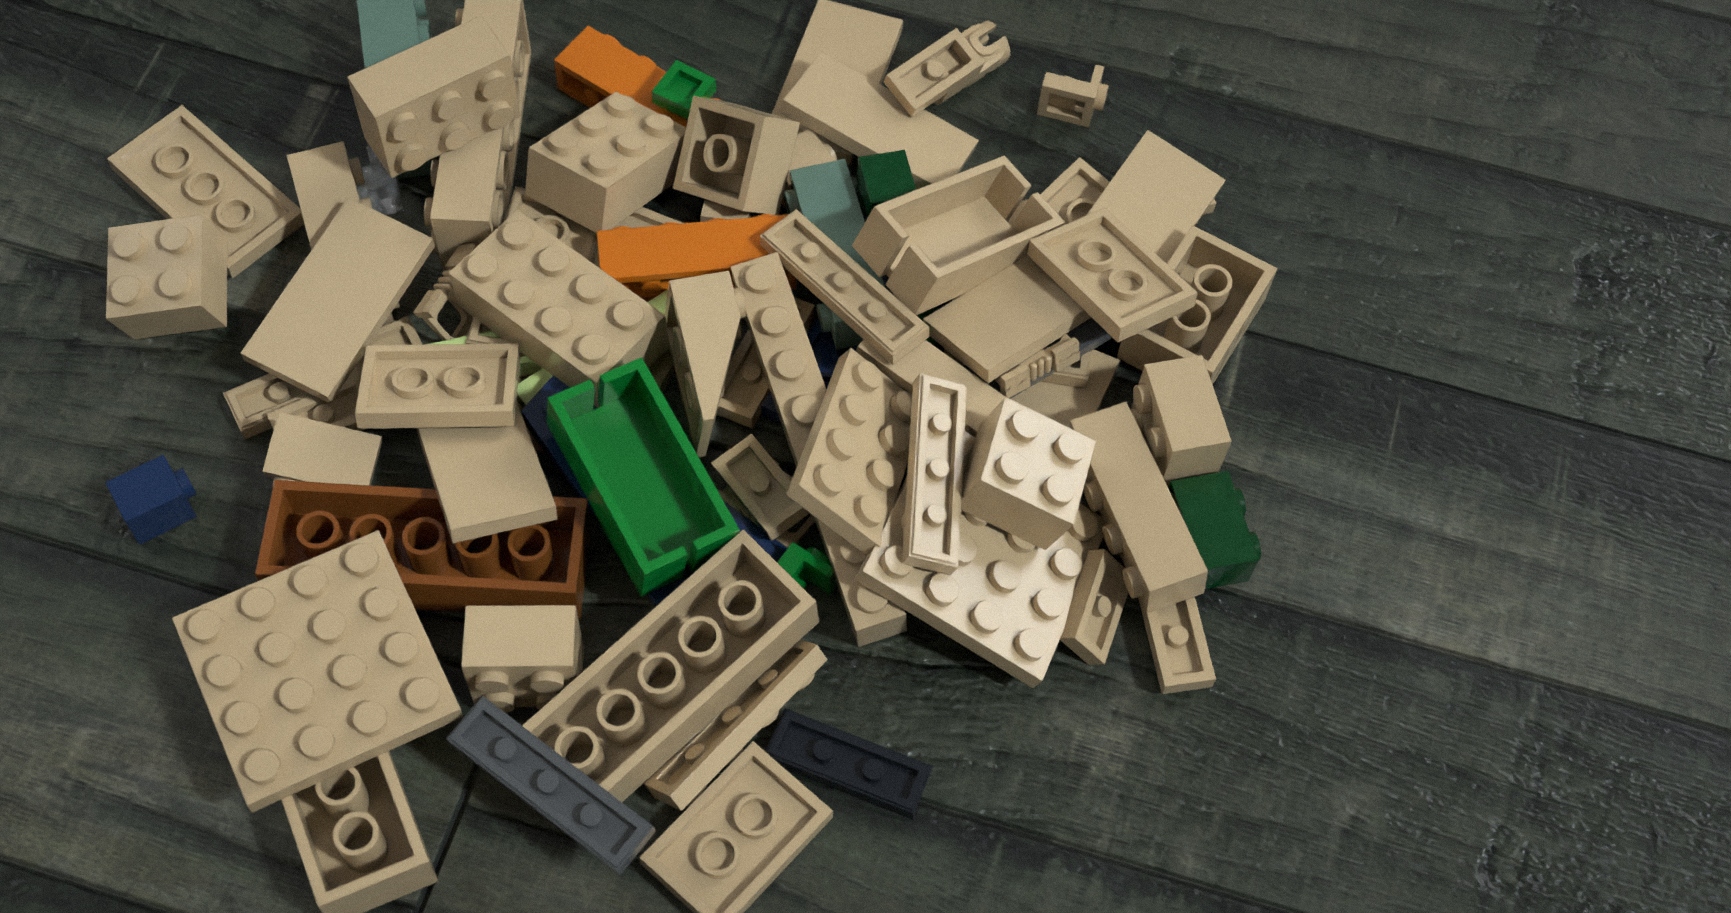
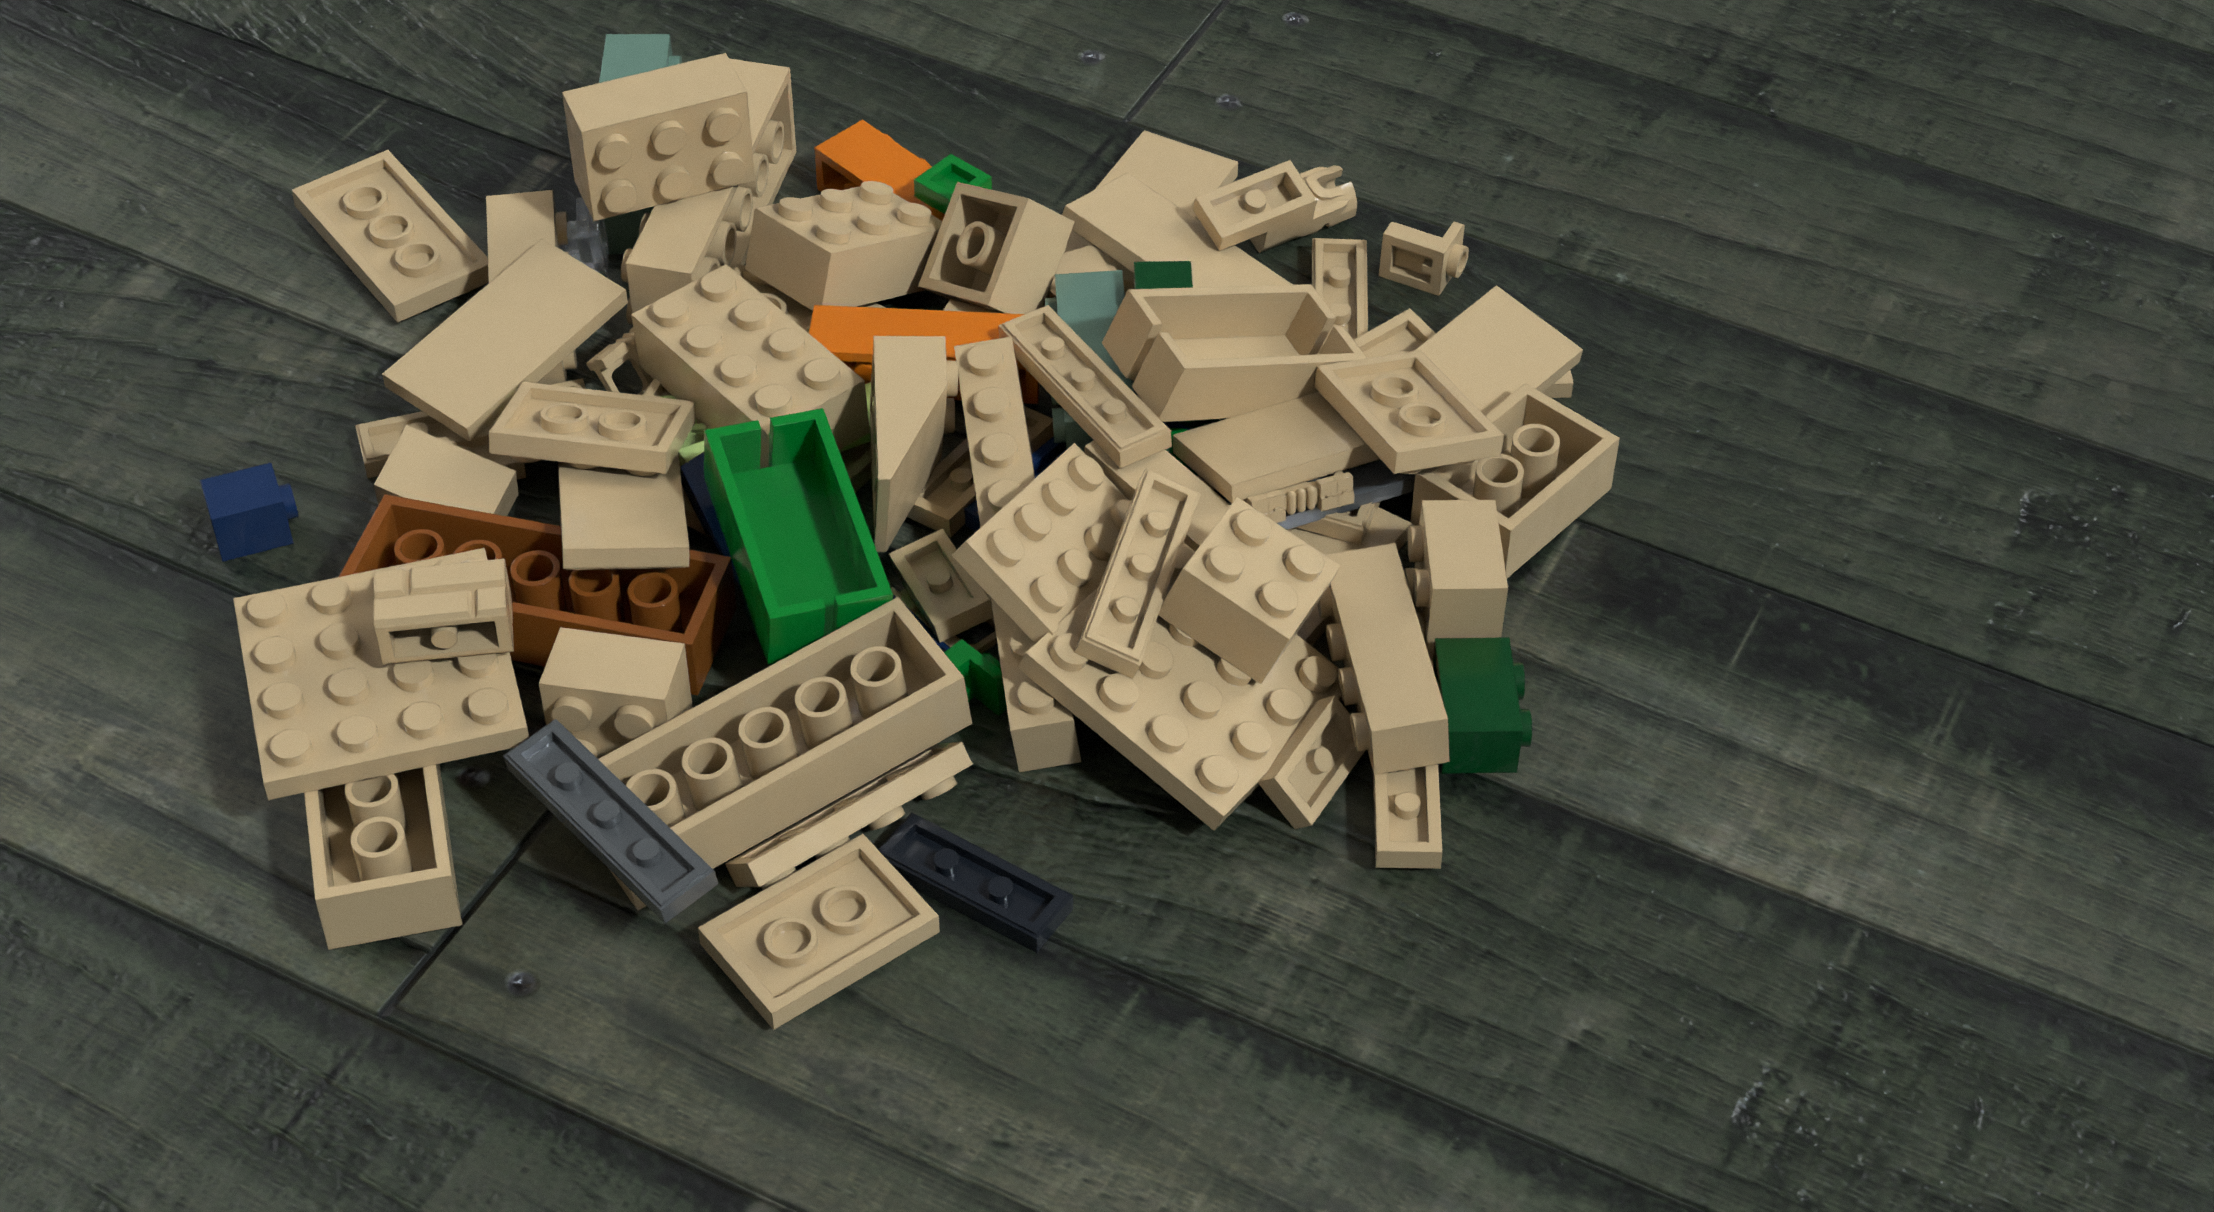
camera: 15 degrees right, 15 degrees down
tan brick [106,214,227,340] -> none
none -> tan brick [374,558,514,665]
none -> tan tile [1311,238,1368,353]

